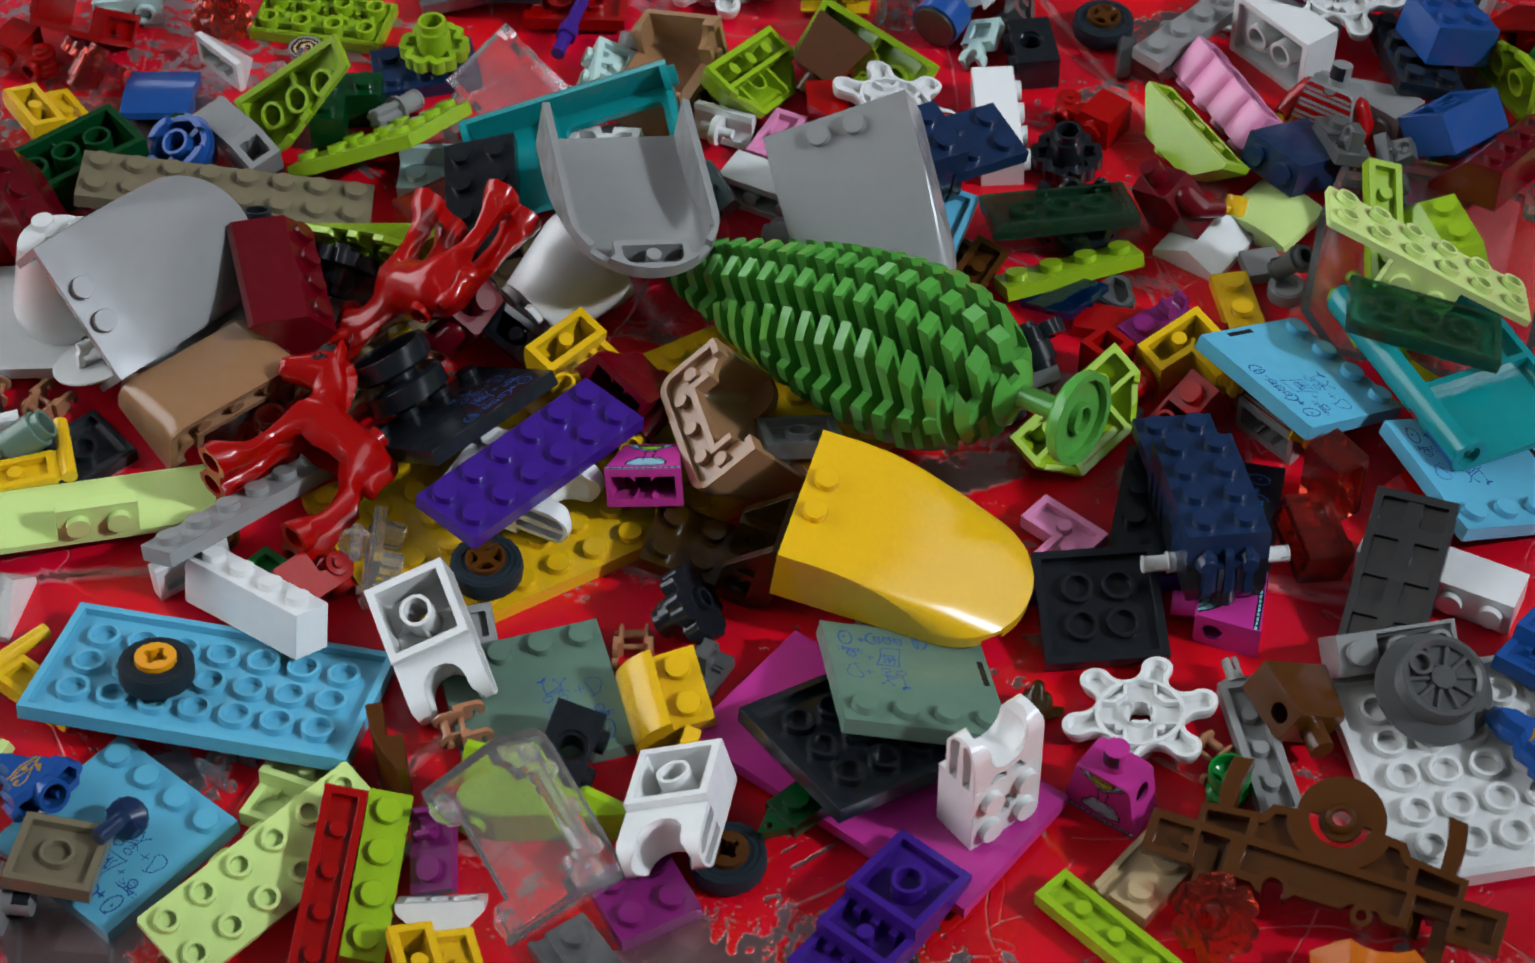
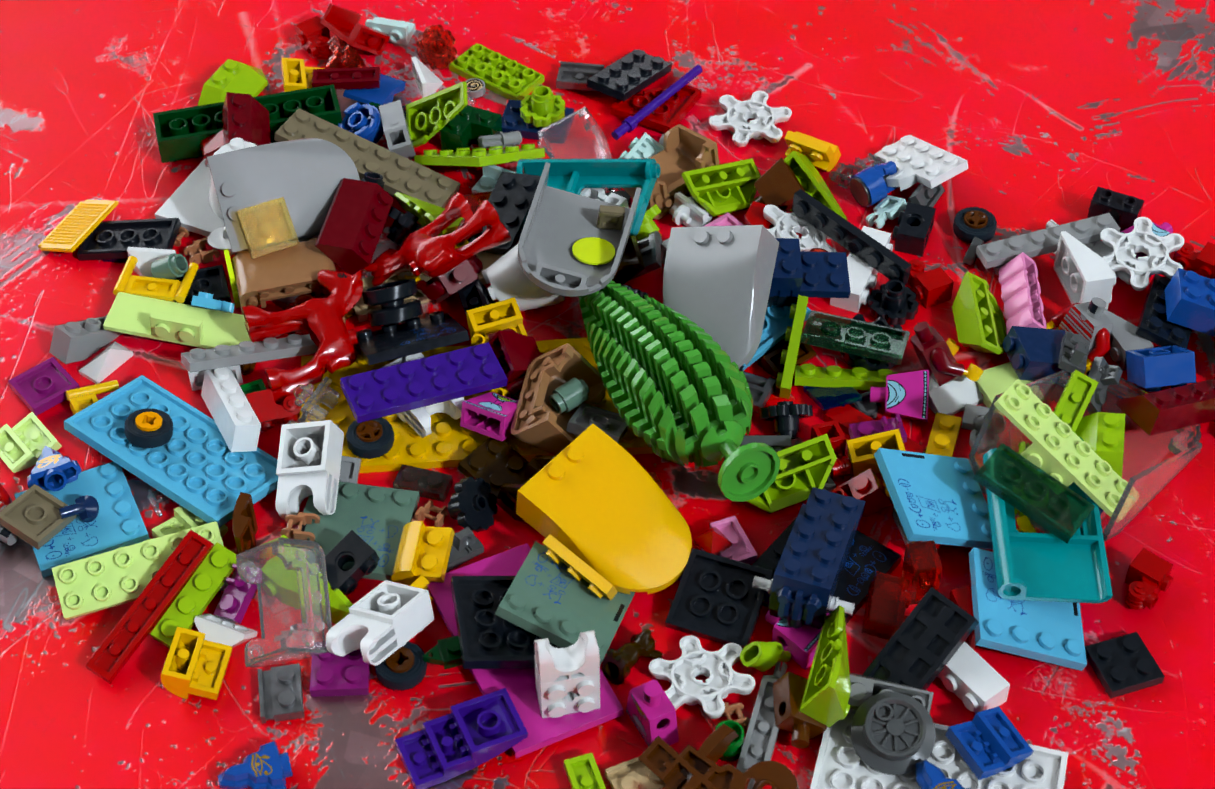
camera: 25 degrees right, 0 degrees up
none -> medium azure plate [191,292,235,313]
none -> neon yellow piece [224,249,240,308]
none -> clear yellow plate [235,197,300,259]
none -> dark red plate [312,67,381,90]
none -> clear smoke plate [393,464,453,502]
none -> yellow plate [542,534,618,601]
none -> sand green brick [549,377,589,414]
none -> neon yellow piece [572,237,615,265]
none -> dark tan tile [597,205,625,230]
none -> red slope [693,526,732,555]
none -> lime piece [740,641,791,672]
none -> lime plate [776,295,808,399]
none -> black plate [792,189,912,284]
none -> lime wedge [799,605,851,728]
none -> dark pink torso [870,370,930,422]

